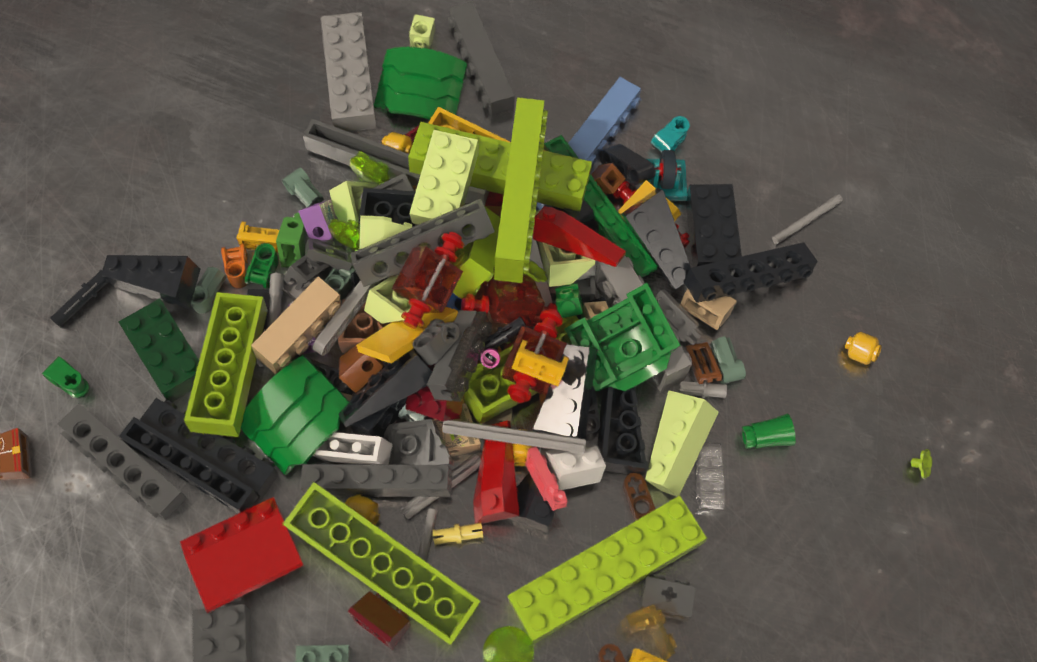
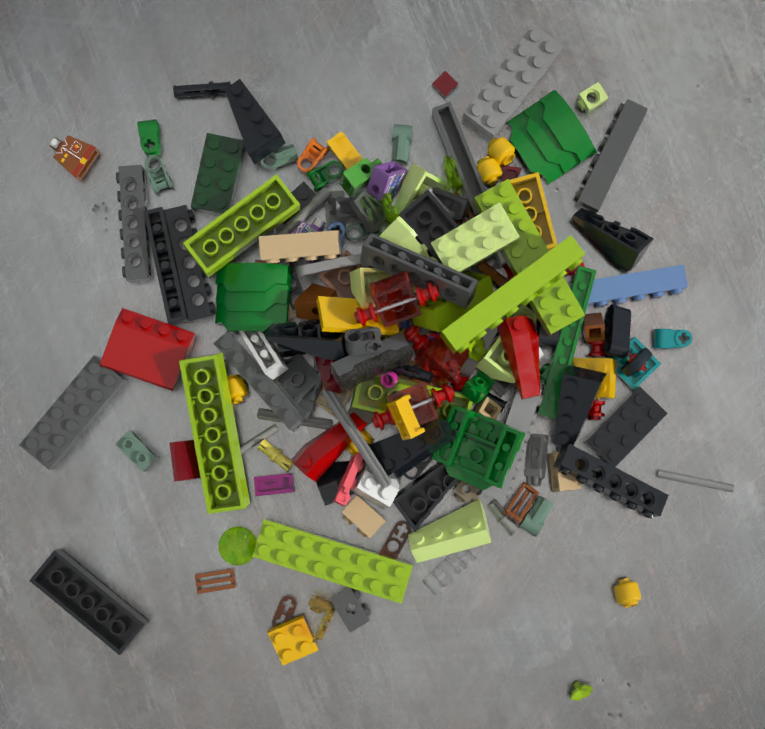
camera: 50 degrees right, 20 degrees up
green plant [741,413,796,449] -> none
none -> sand green piece [145,155,173,194]
none -> magenta plate [254,473,294,496]
none -> tan brick [342,494,386,538]
none -> dark red tile [432,71,459,98]
none -> dark tan brick [452,479,480,503]
none -> yellow head [487,137,515,165]
none -> black wedge [572,208,654,271]

